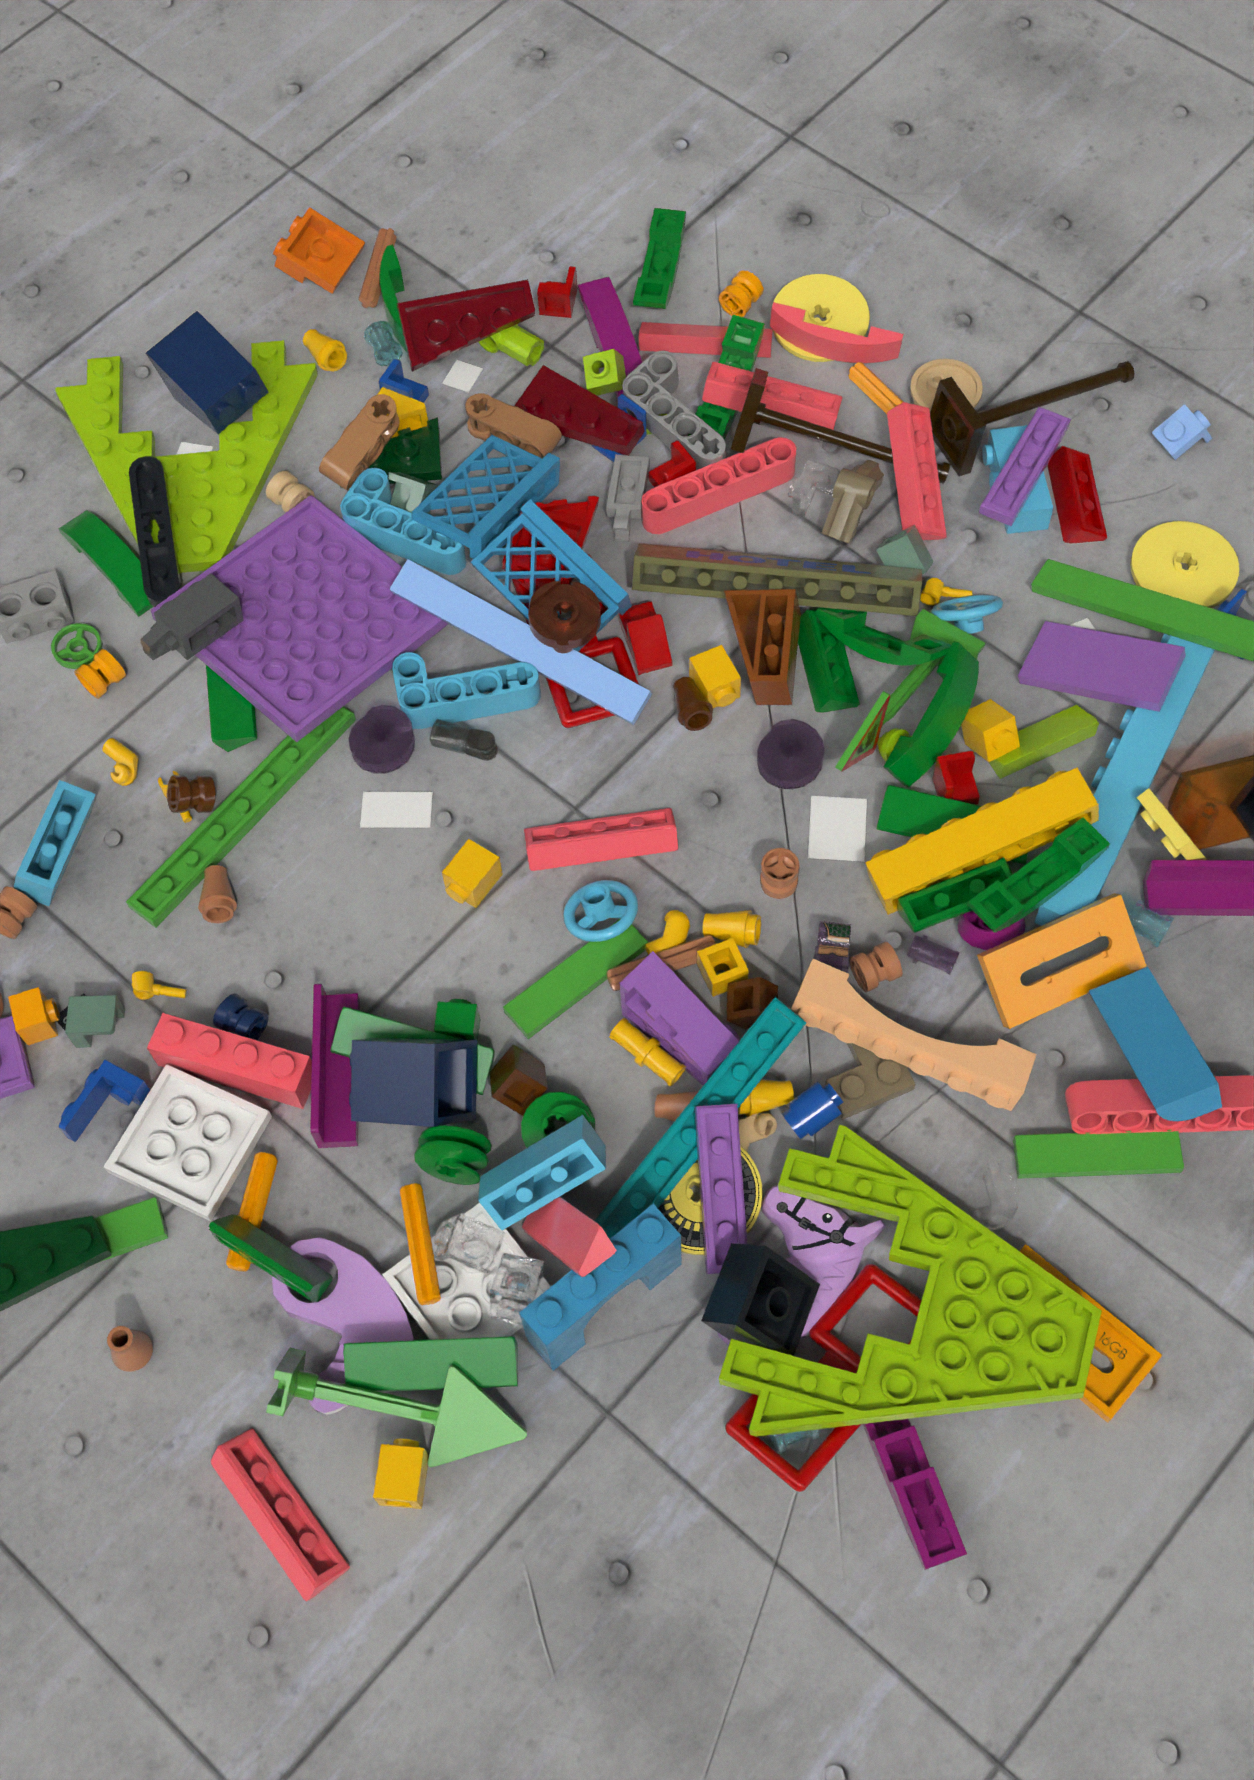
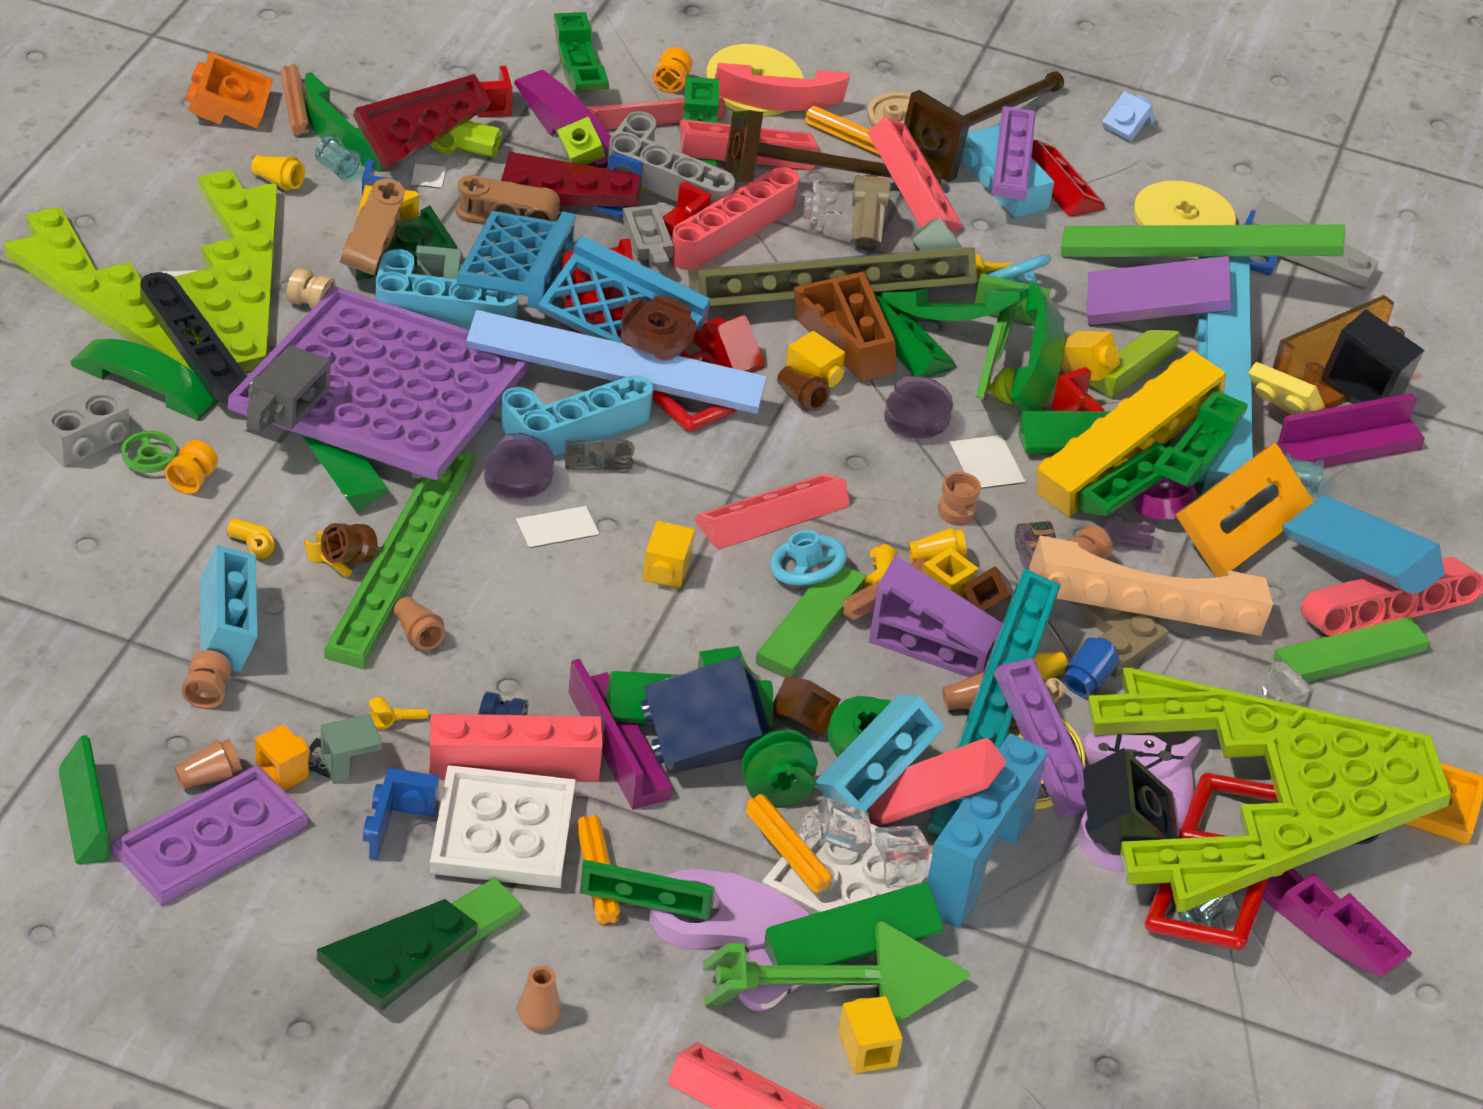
camera: 30 degrees left, 20 degrees down
dark blue slope [146,311,268,435] -> none
yellow pin [609,1018,686,1087] -> none

